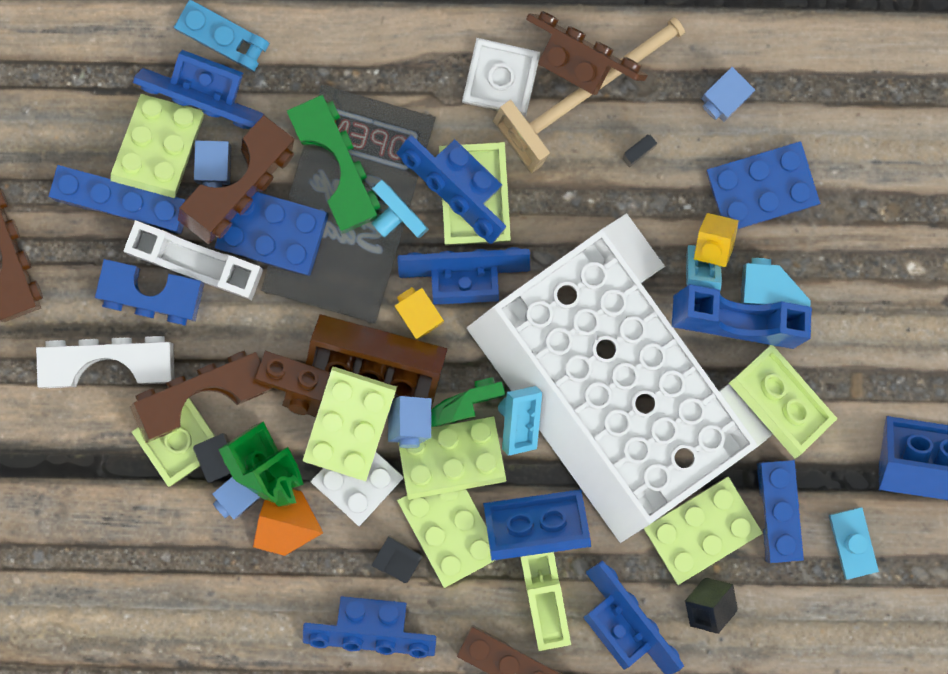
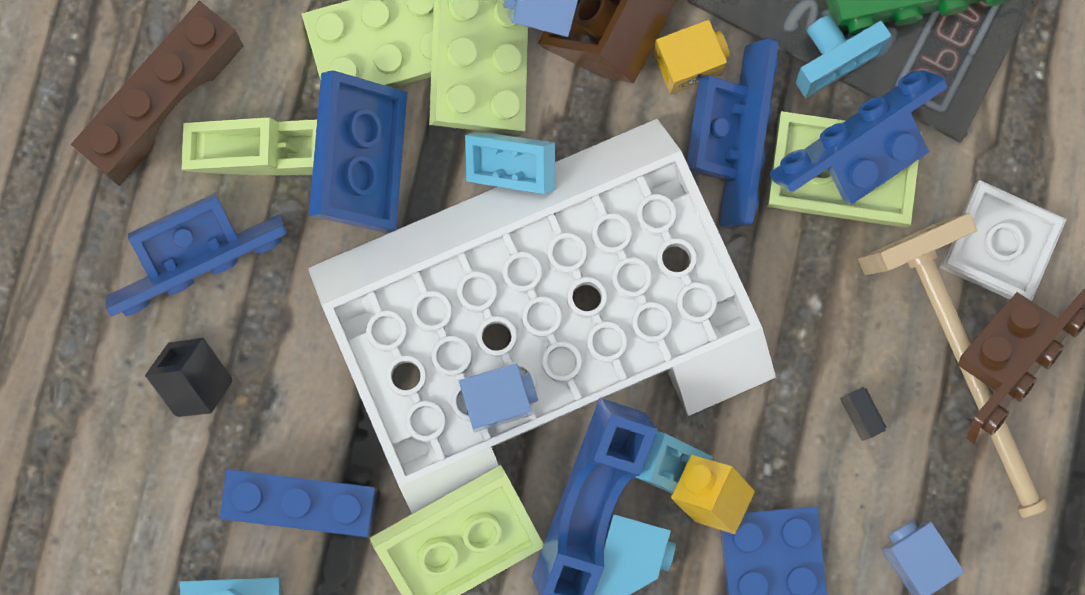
camera: 100 degrees right, 5 degrees down
green plate [431,377,505,428] -> none
yellowish green plate [644,477,763,585] -> none
none -> medium blue brick [459,363,538,433]

